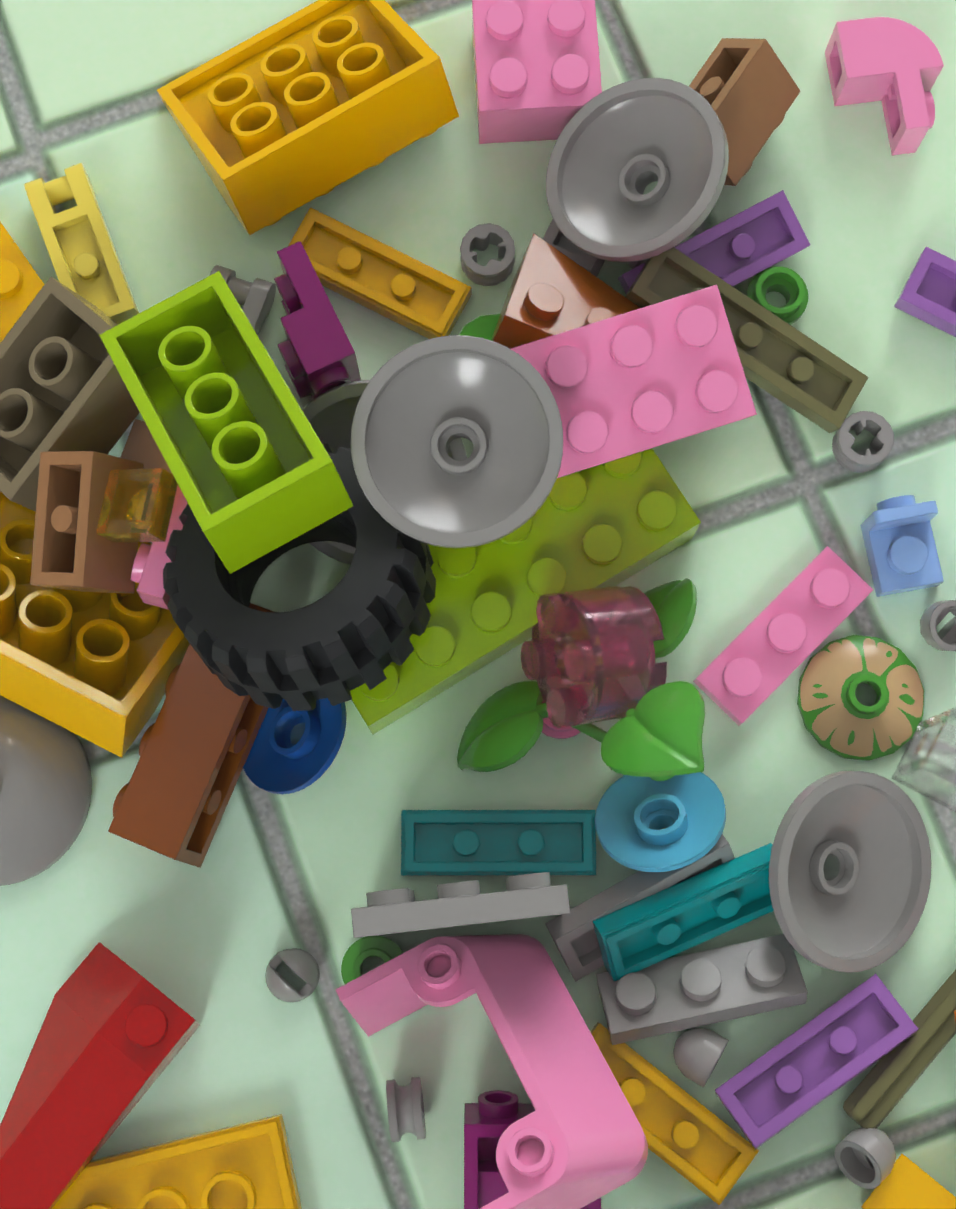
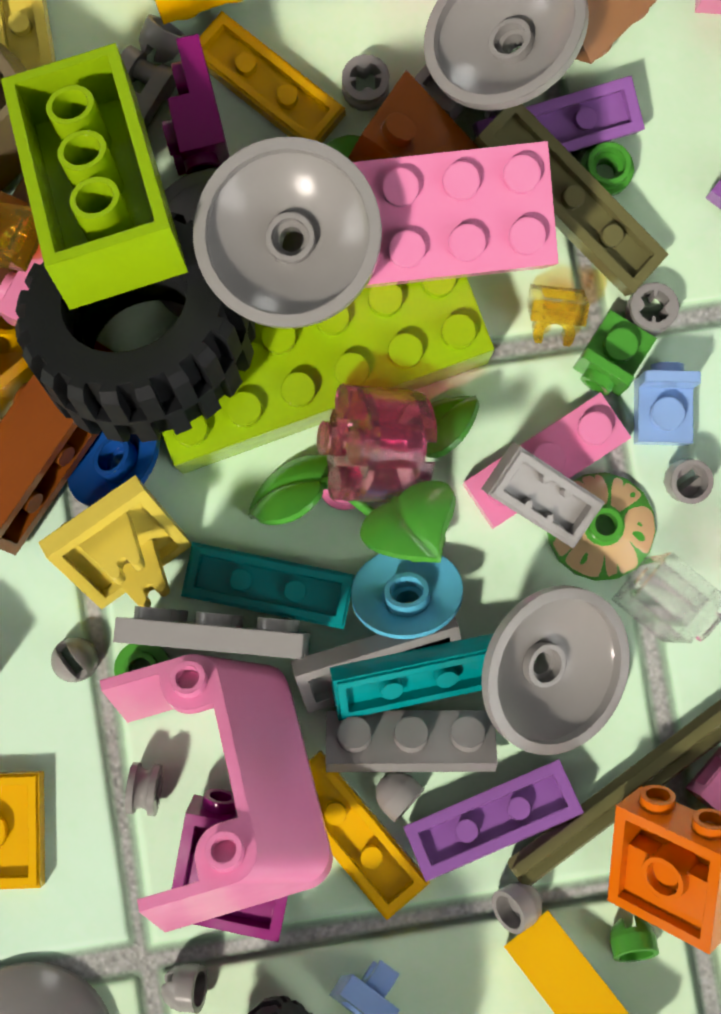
camera: 10 degrees right, 5 degrees up
none -> light yellow plate [38,475,192,609]
none -> light grey hinge [139,14,185,63]
none -> light grey plate [481,442,605,549]
none -> clear yellow tile [527,284,590,347]
none -> bright green bracket [573,309,657,396]

